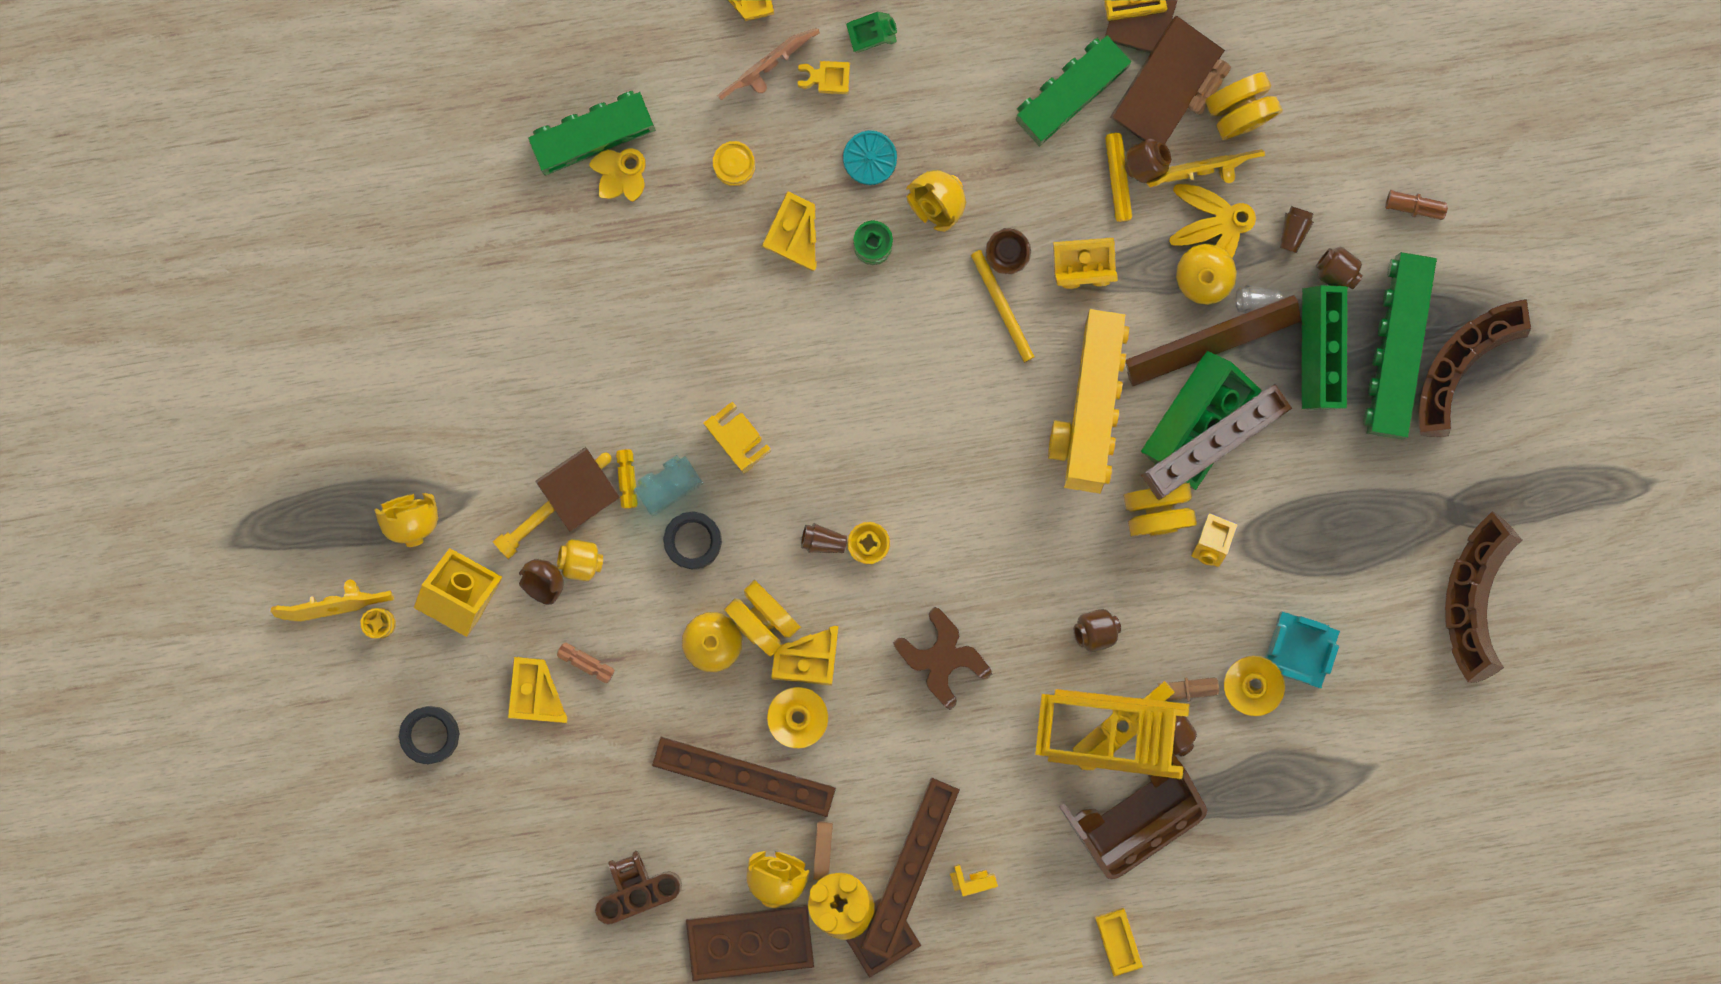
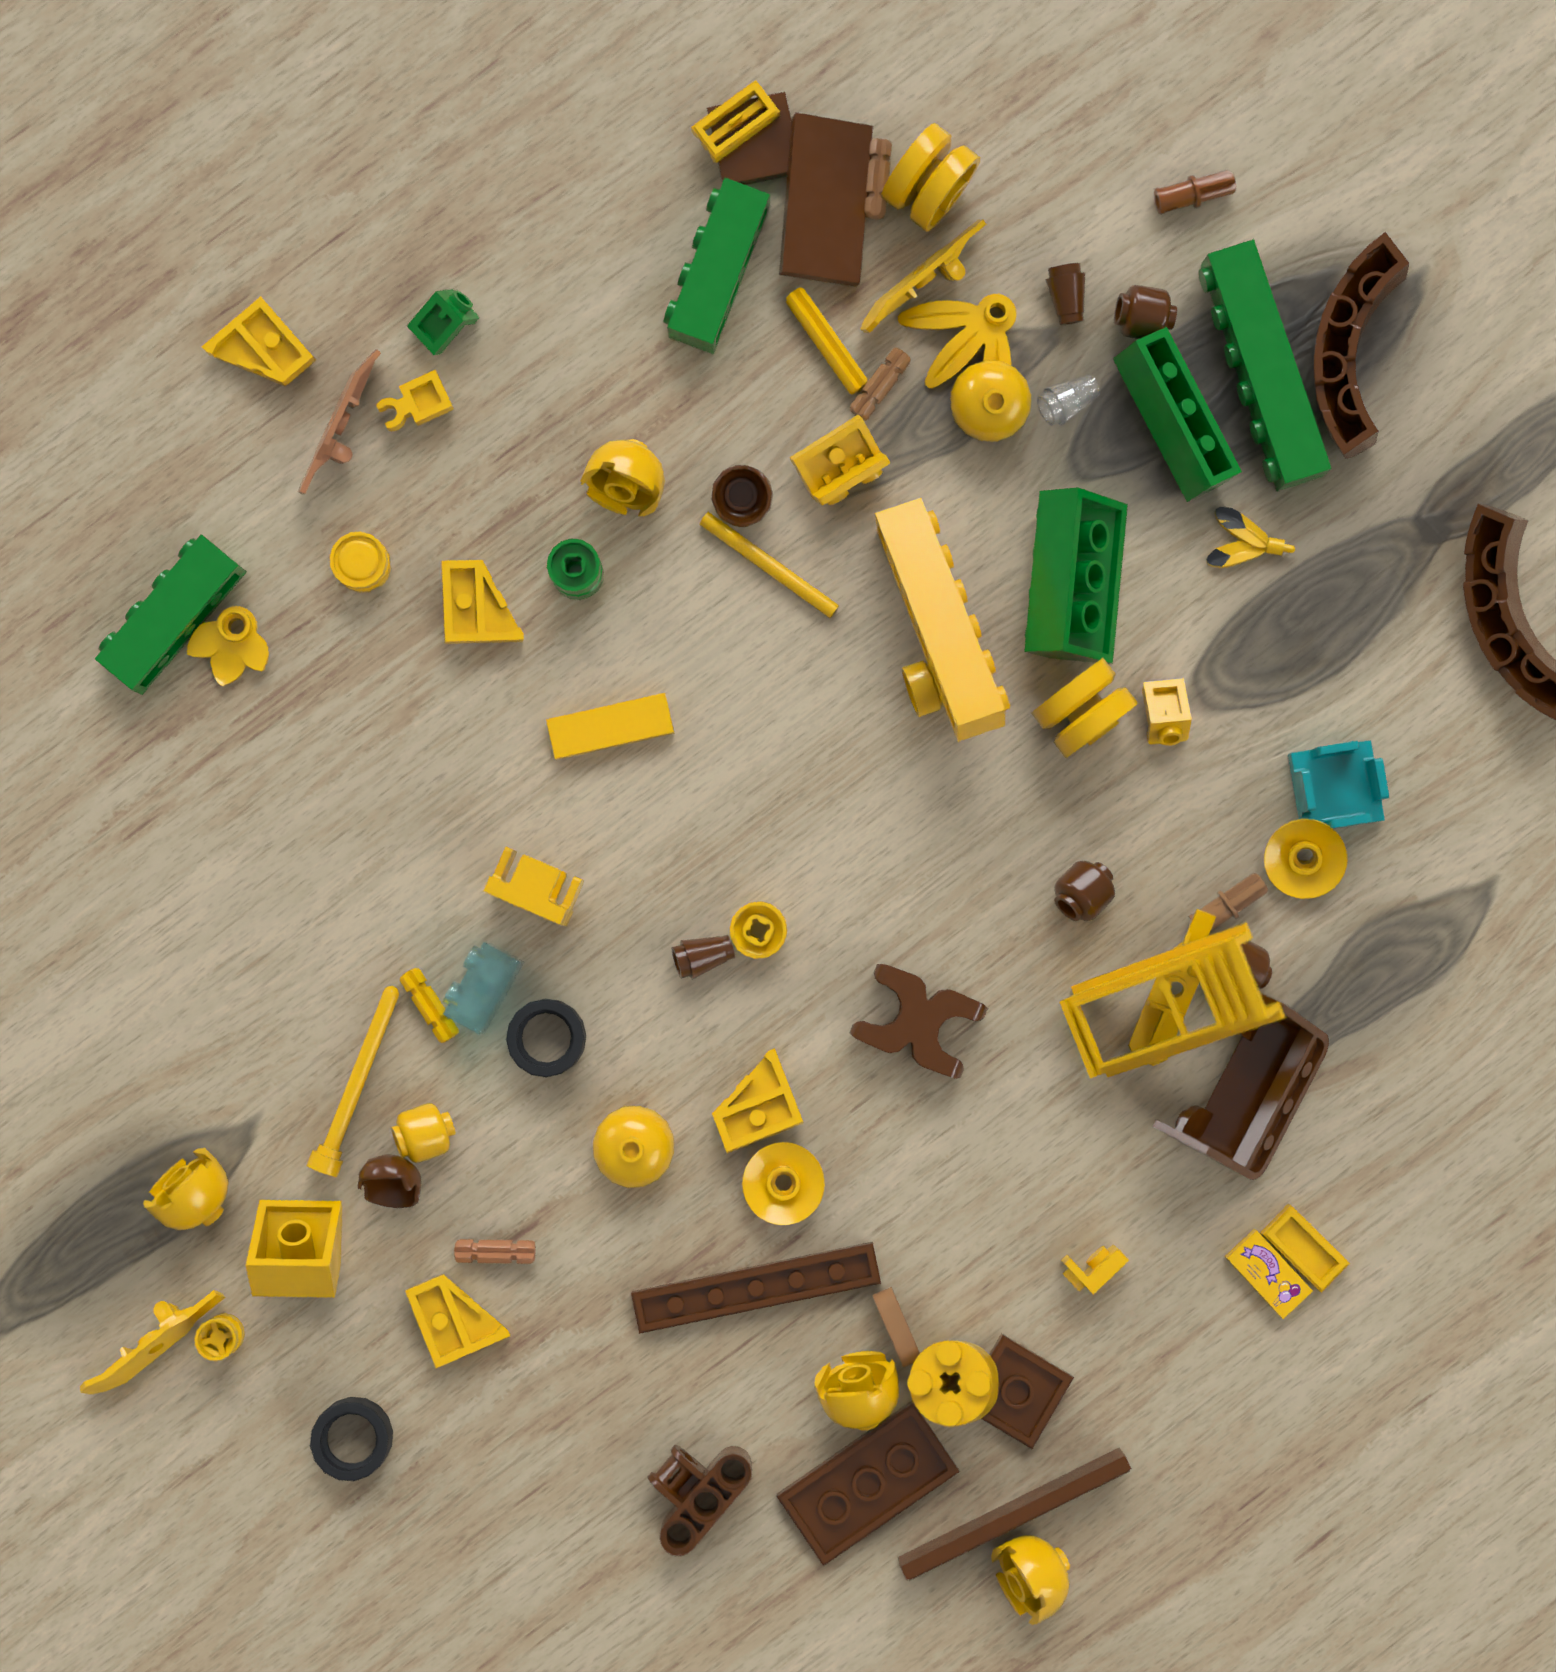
camera: 30 degrees left, 0 degrees up
reddish brown tile [535,447,620,532] -> none
yellow wheel [724,579,801,657] -> none
teal wheel [843,130,897,185] -> none
reddish brown tile [861,778,960,961] -> none
reddish brown head [1125,139,1172,183] -> none
reddish brown tile [1125,295,1301,386] -> none
tile [1141,384,1292,501] -> none
none -> yellow tile [546,693,674,760]
none -> medium nougat axle [850,347,911,421]
none -> yellow piece [1206,507,1295,568]
none -> yellow tile [1224,1229,1313,1319]

